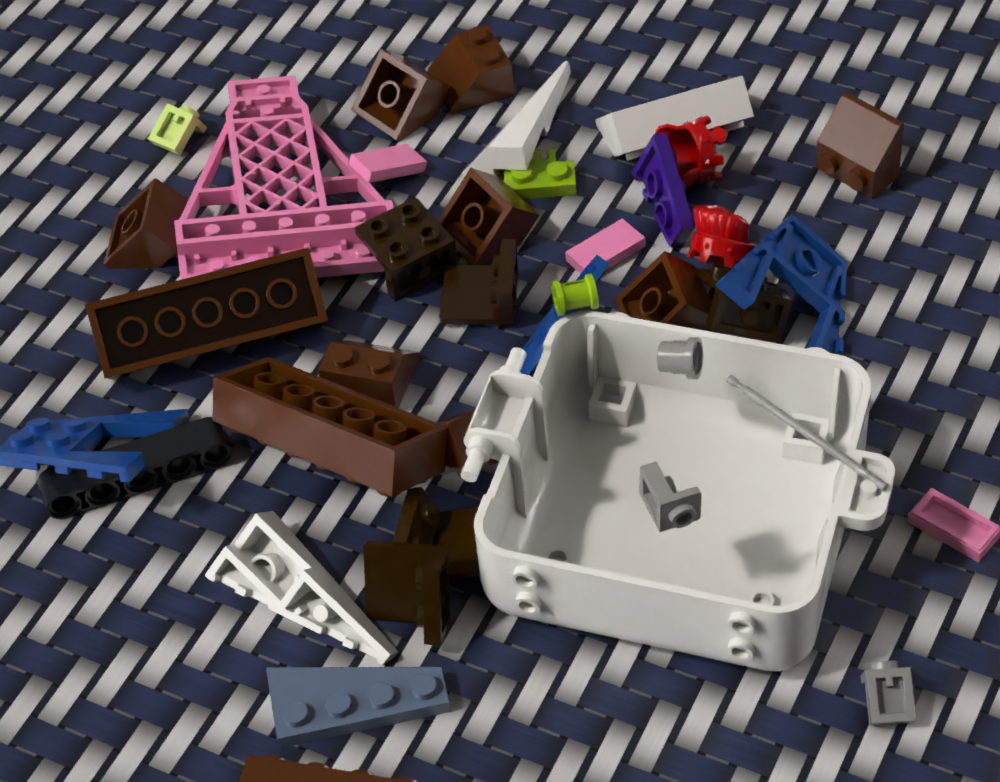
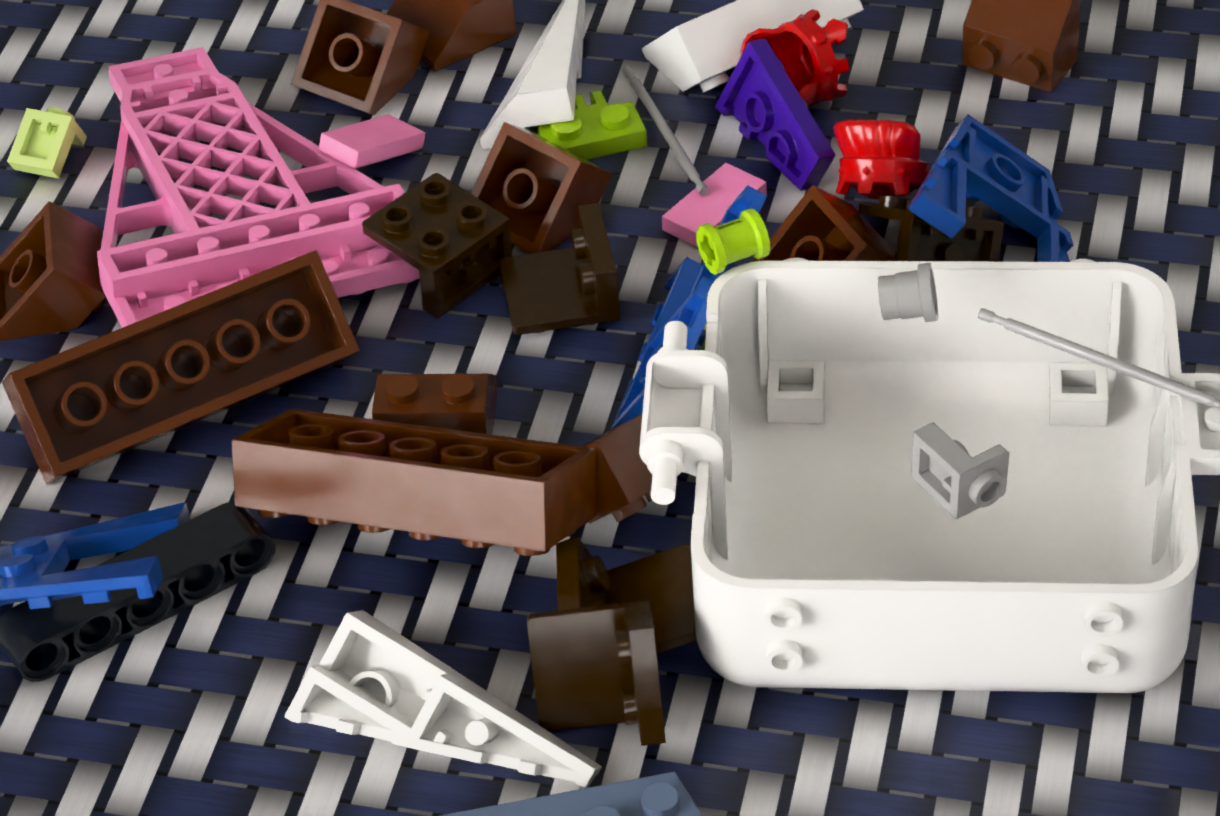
camera: 15 degrees left, 5 degrees down
none -> light grey piece [623,65,709,196]

